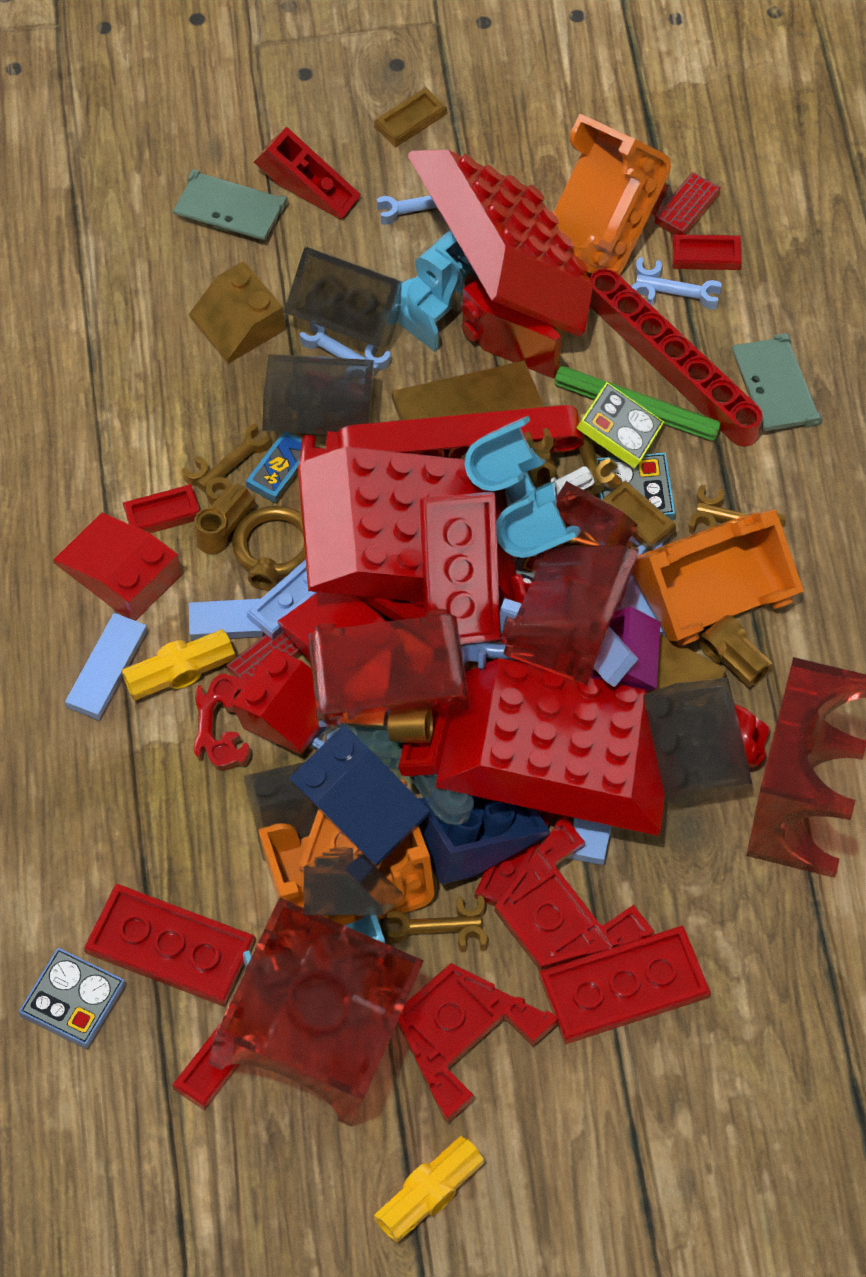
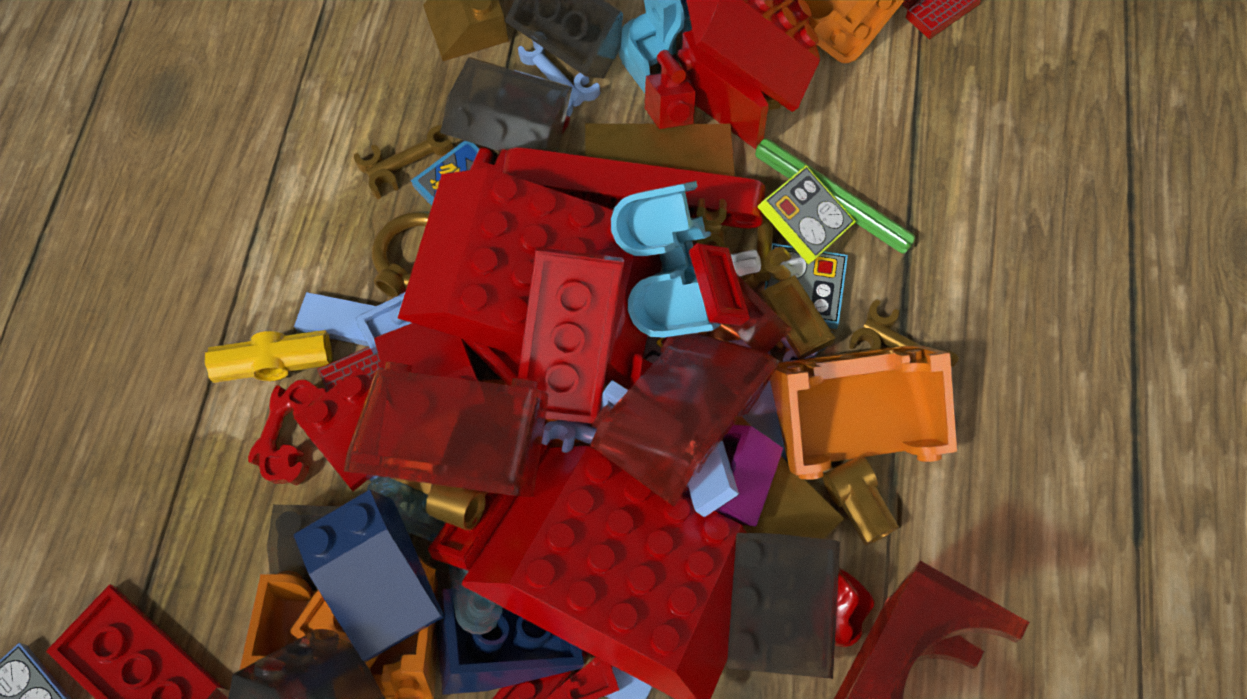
camera: 20 degrees right, 5 degrees up
red slope [53,512,182,621] -> none
light blue tile [65,613,147,720] -> none
red tile [123,484,200,533] -> none
pearl gold piece [195,483,256,554] -> none
red beam [590,268,763,447] -> none
light blue bar [631,257,722,309] -> none
red tile [672,234,742,270] -> none
sand green door [732,334,823,431] -> none
none -> red brick [644,50,696,129]
none -> red tile [689,243,750,326]

